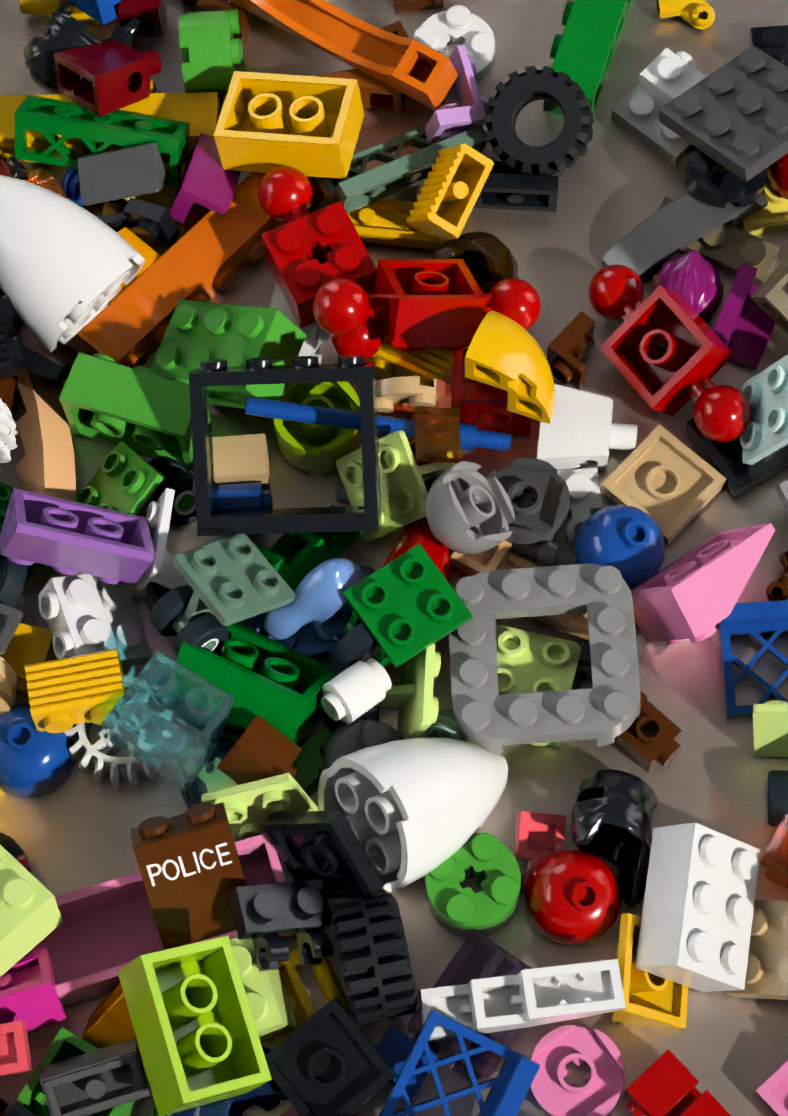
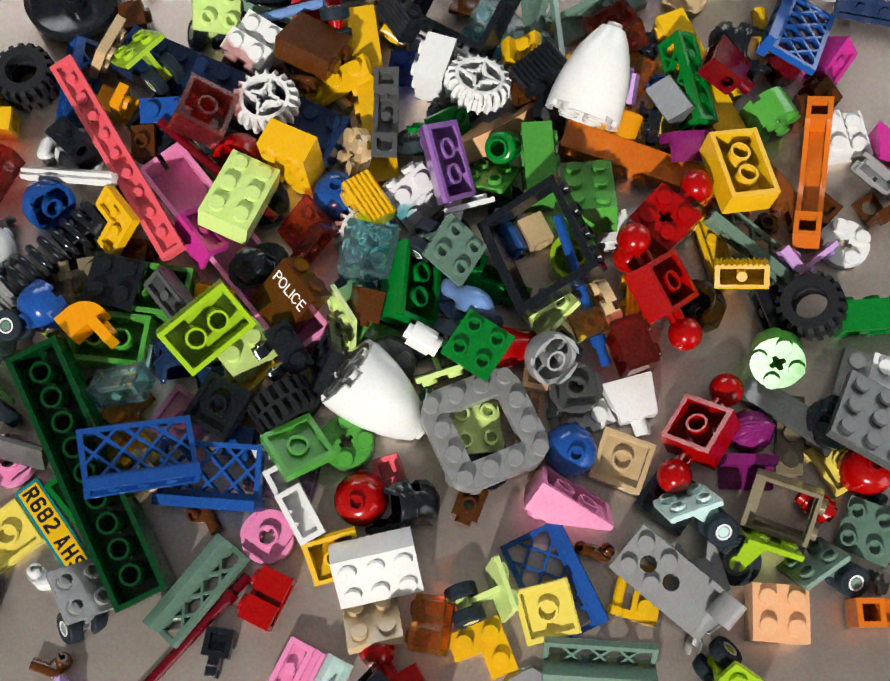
camera: 65 degrees right, 5 degrees up
yellow brick [465,310,555,424] -> none
reddish brown bracket [547,311,595,390] -> none
none -> black piece [228,242,289,290]
none -> bright green plate [260,413,336,482]
none -> clear red bracket [277,195,340,266]
none -> green head [485,130,521,165]
none -> brick [749,328,806,389]
none -> dark brown plate [754,212,779,236]

